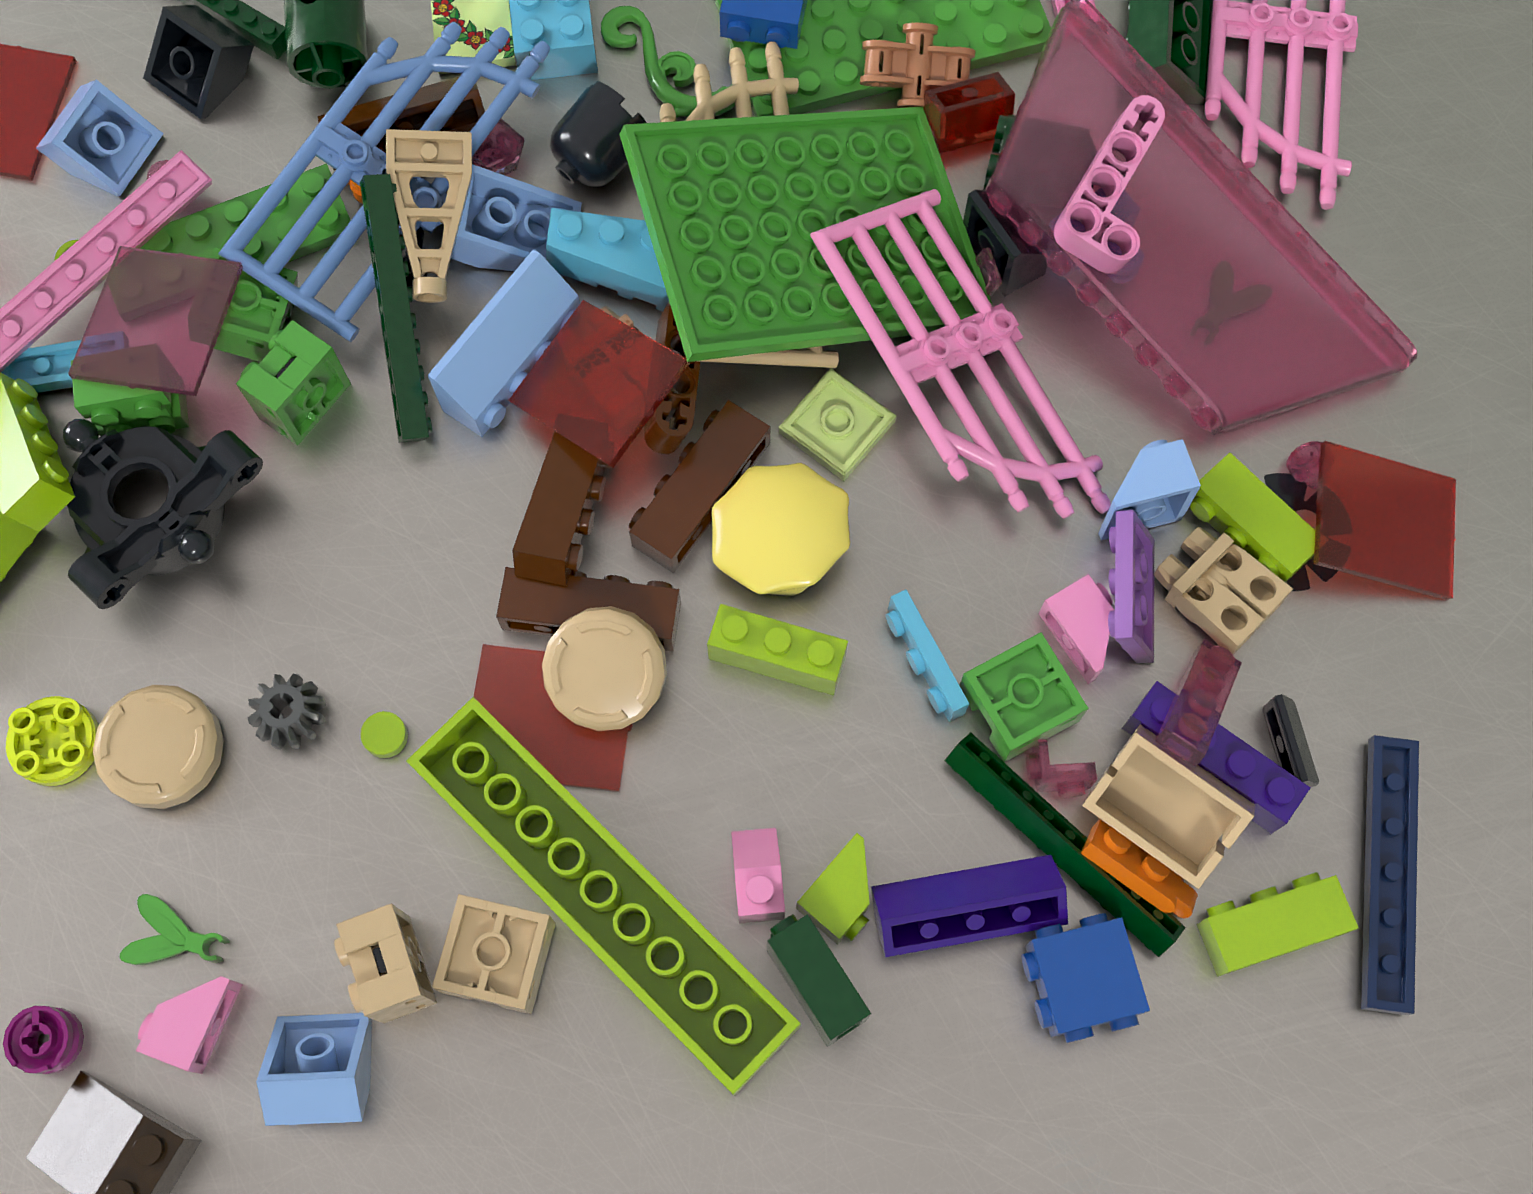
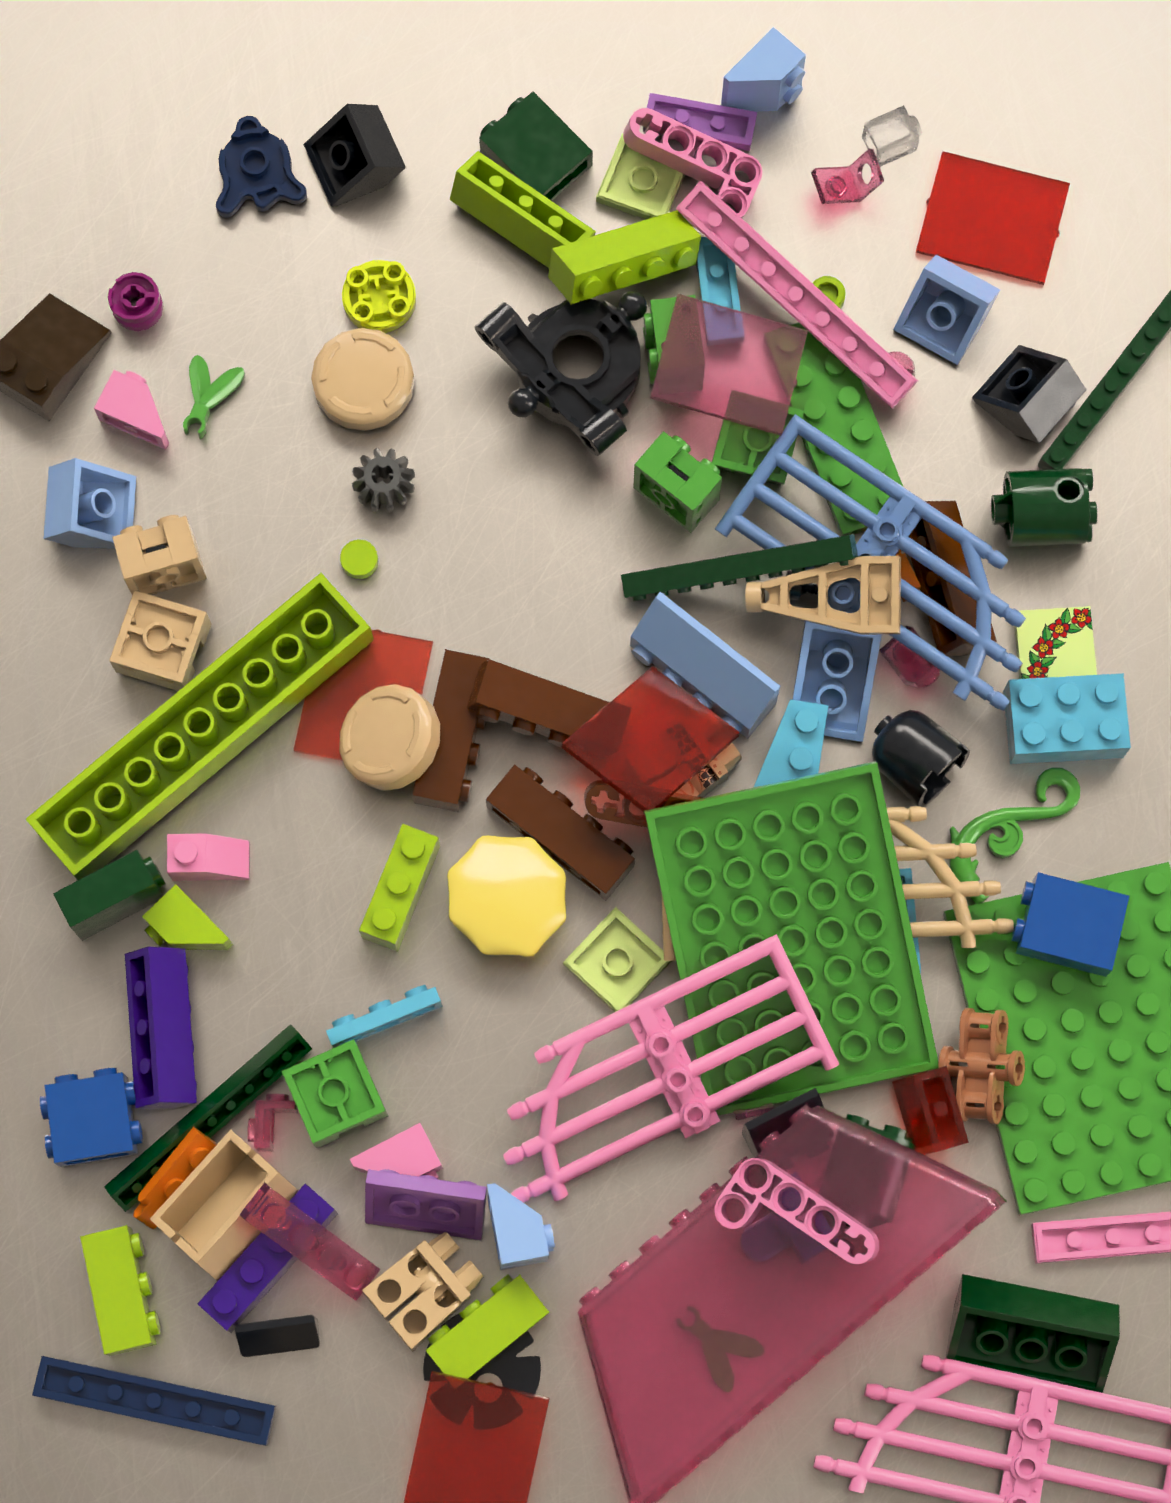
camera: 95 degrees right, 5 degrees up
clear pink tile [1286,441,1333,489] -> none

